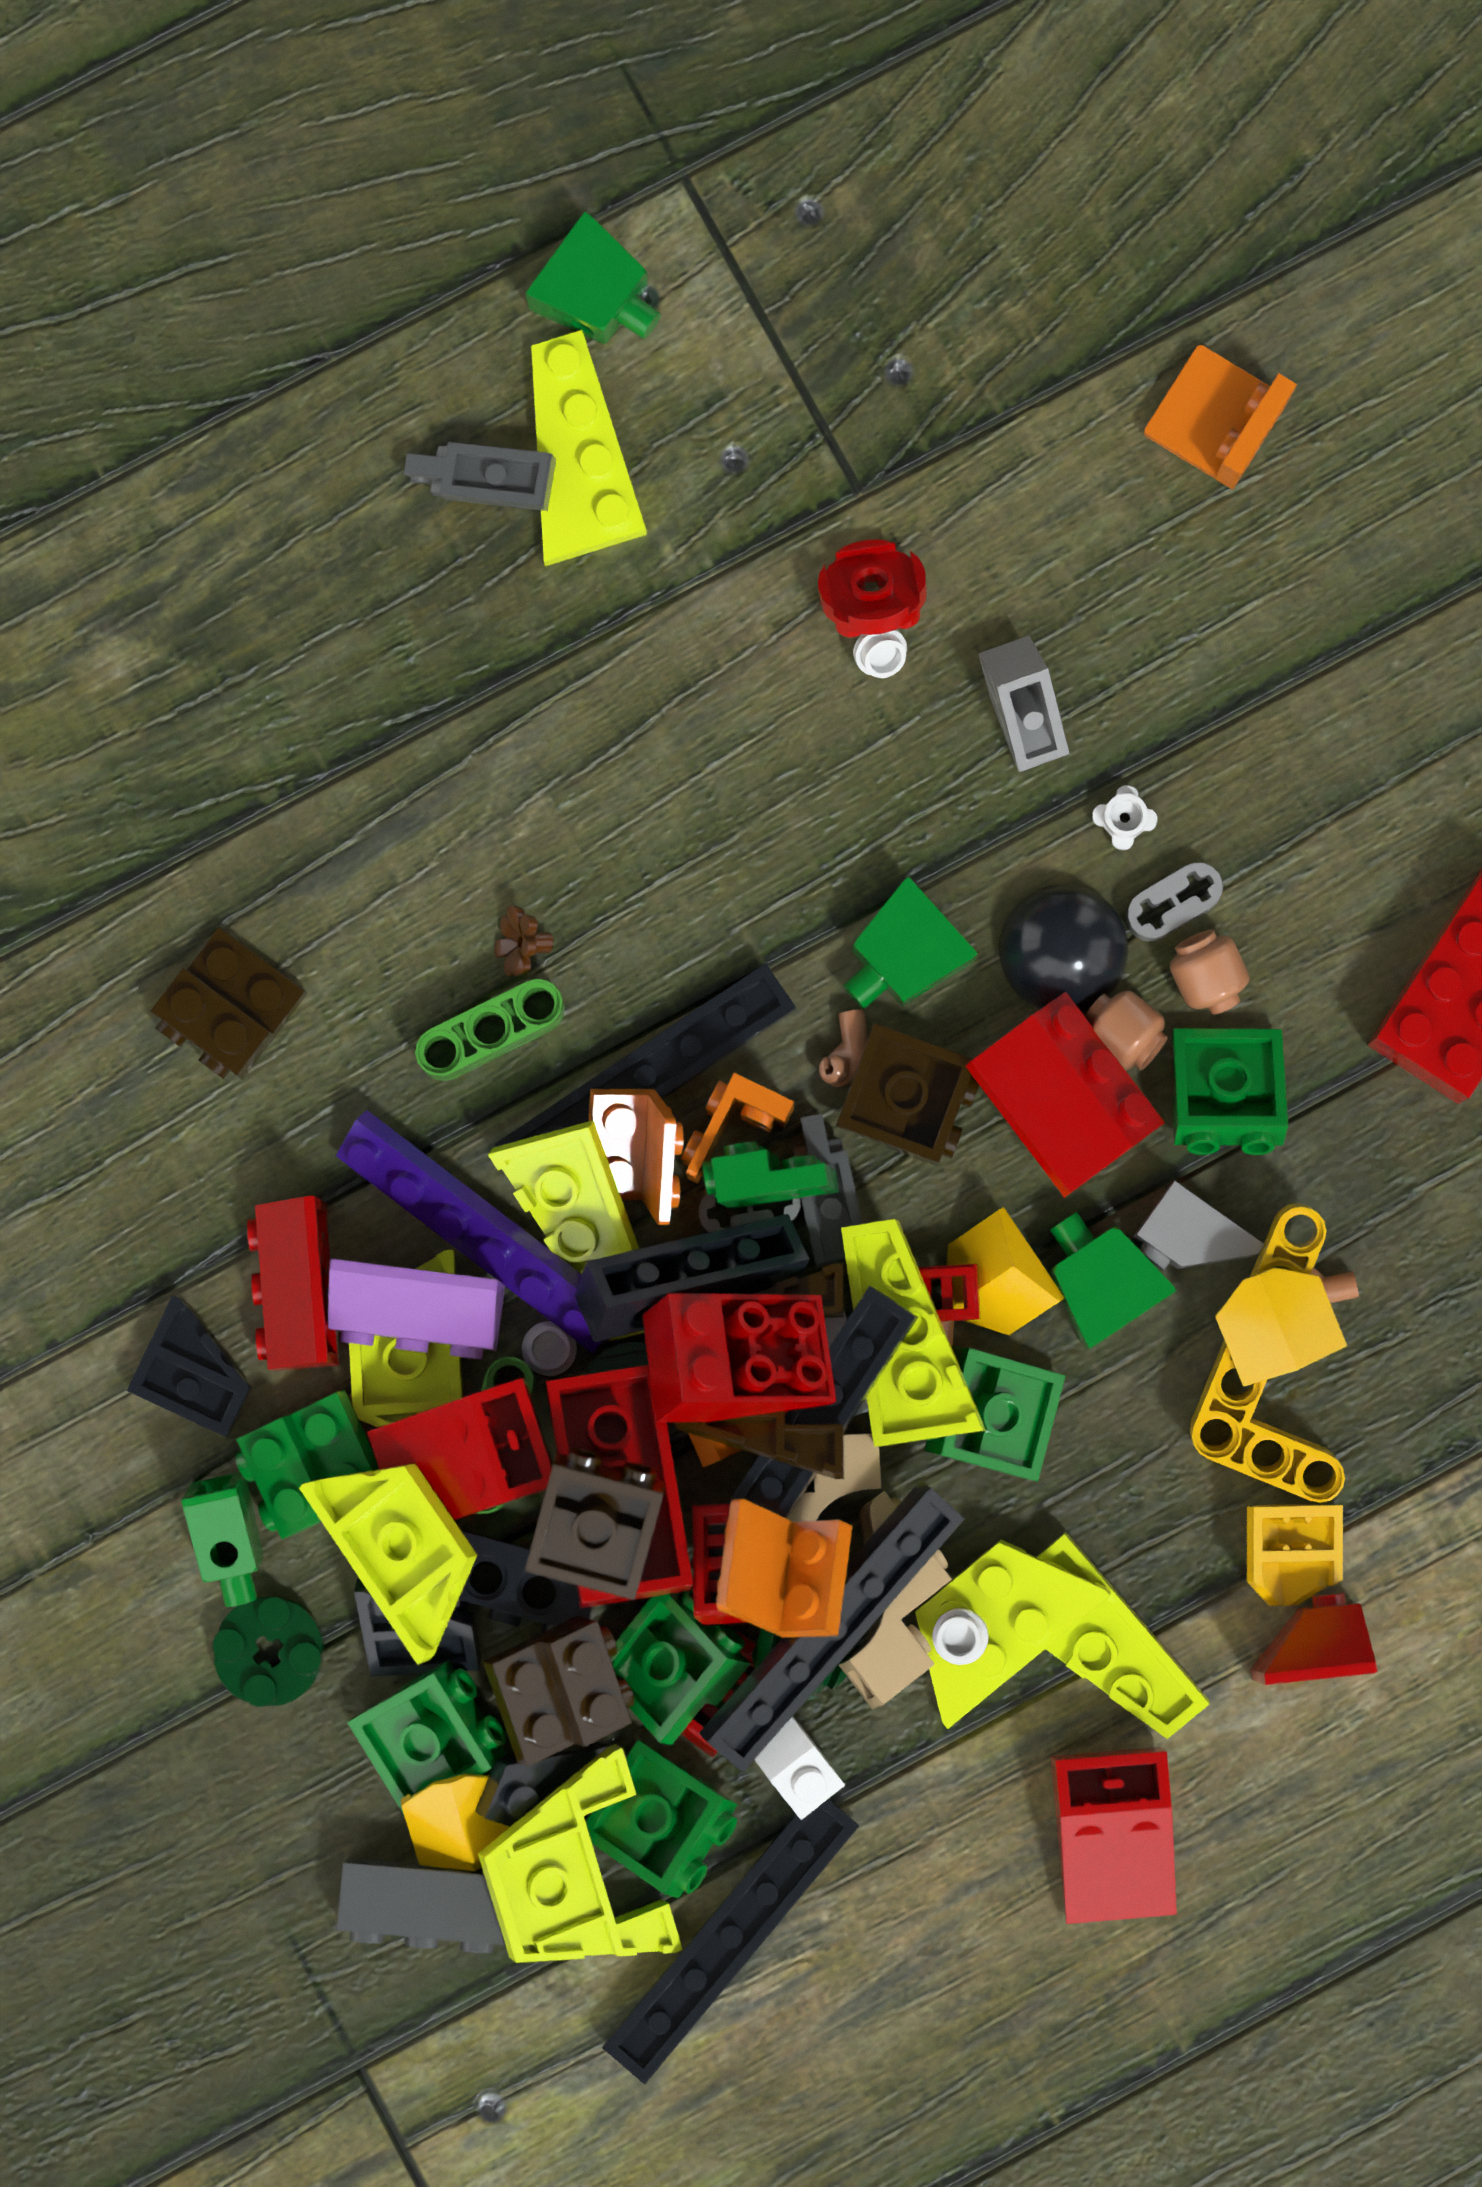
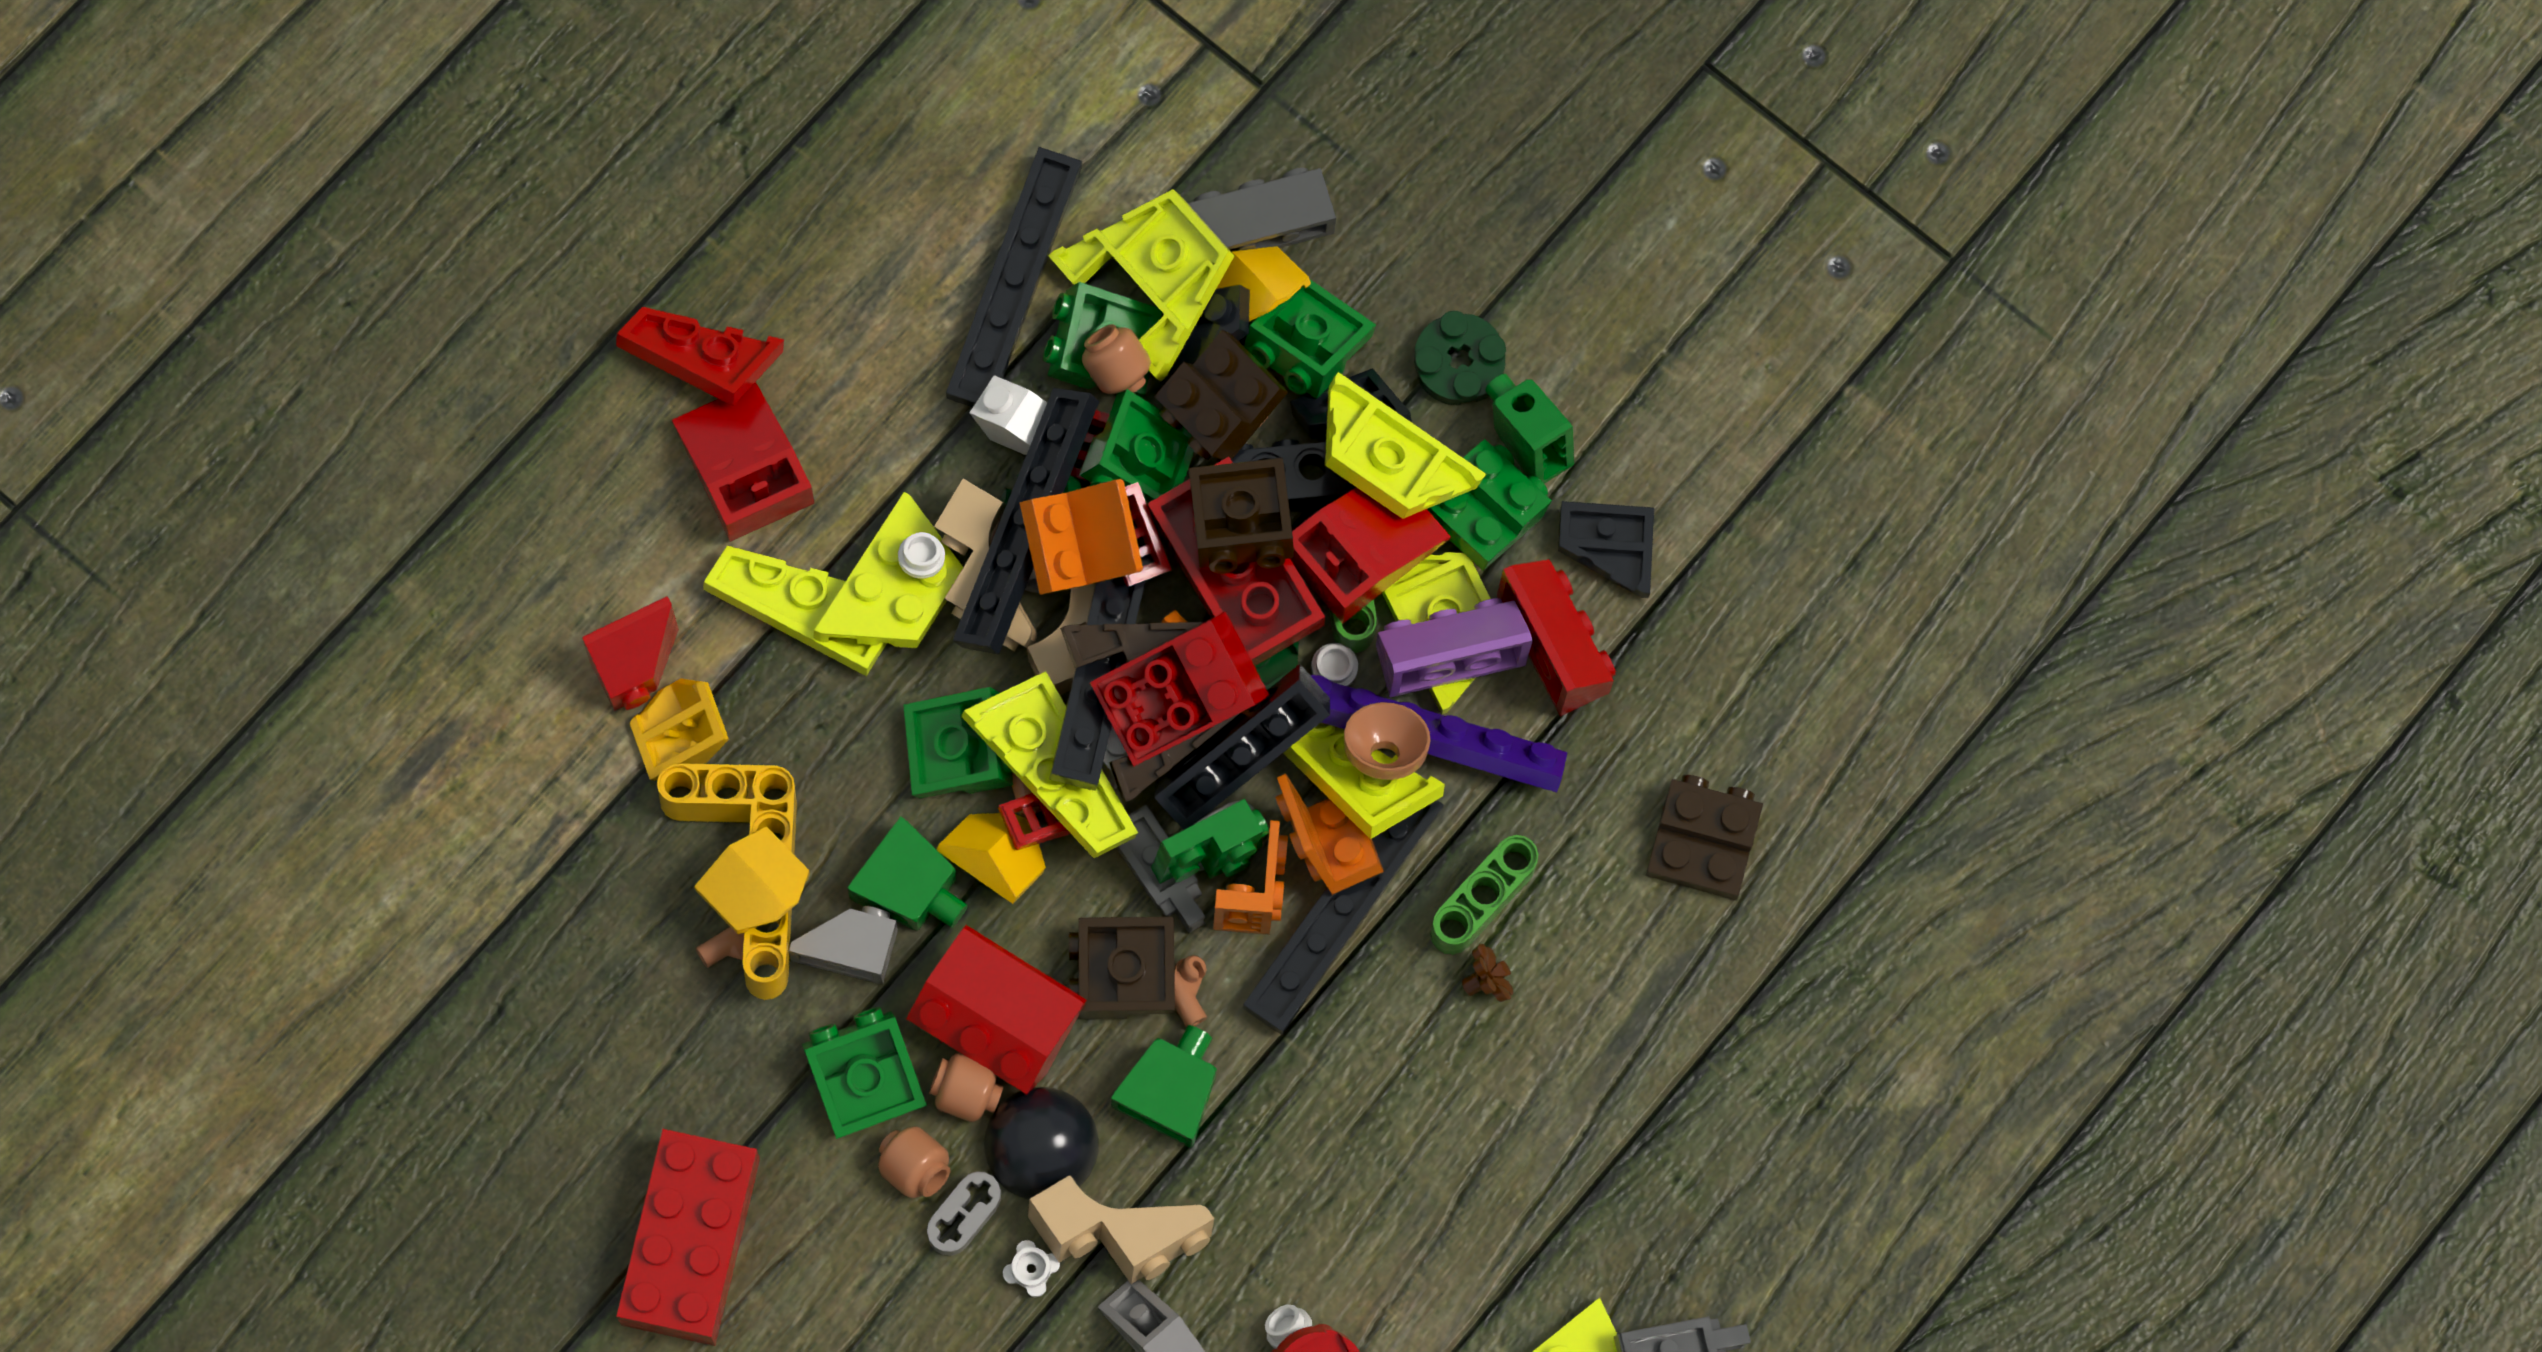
camera: 150 degrees right, 10 degrees down
none -> red wing [616,307,784,406]
none -> tan arch [1028,1175,1214,1284]
none -> nougat head [1082,324,1151,394]
none -> nougat piece [1344,702,1430,780]

